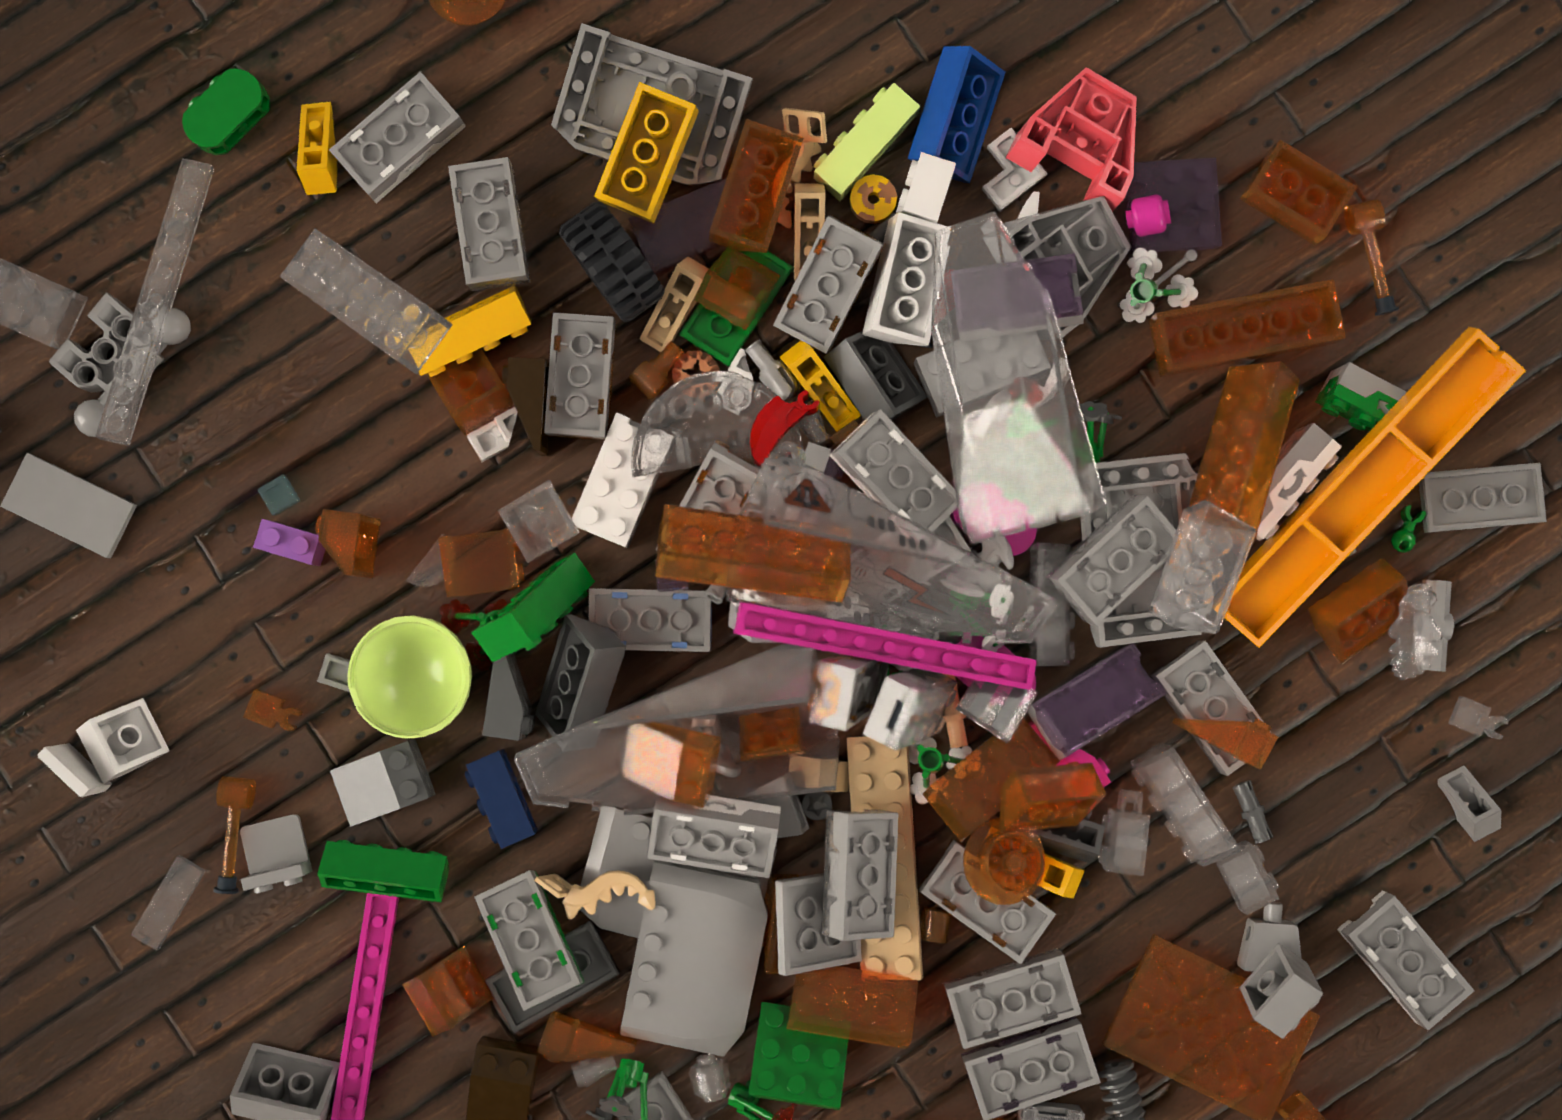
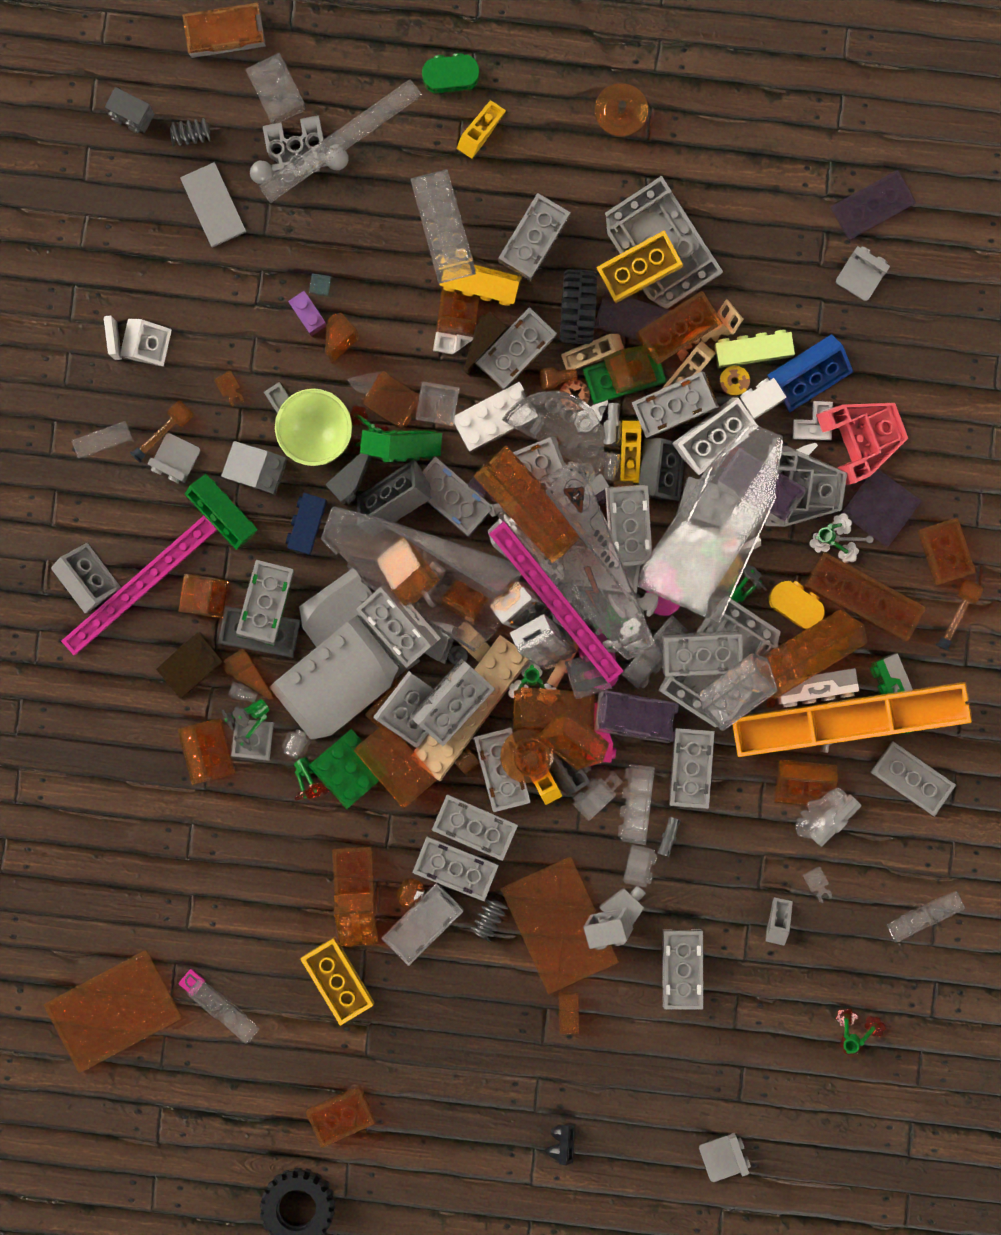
camera: 40 degrees right, 0 degrees up
light grey piece [329,71,466,203] -> none
tan piece [534,870,656,919] -> none
red piece [750,390,820,467] -> none
dark pink head [1125,194,1171,237] -> none
clear orange slope [1172,718,1278,770] -> none
green arm [1391,505,1426,553] -> none
none -> yellow brick [769,581,824,629]

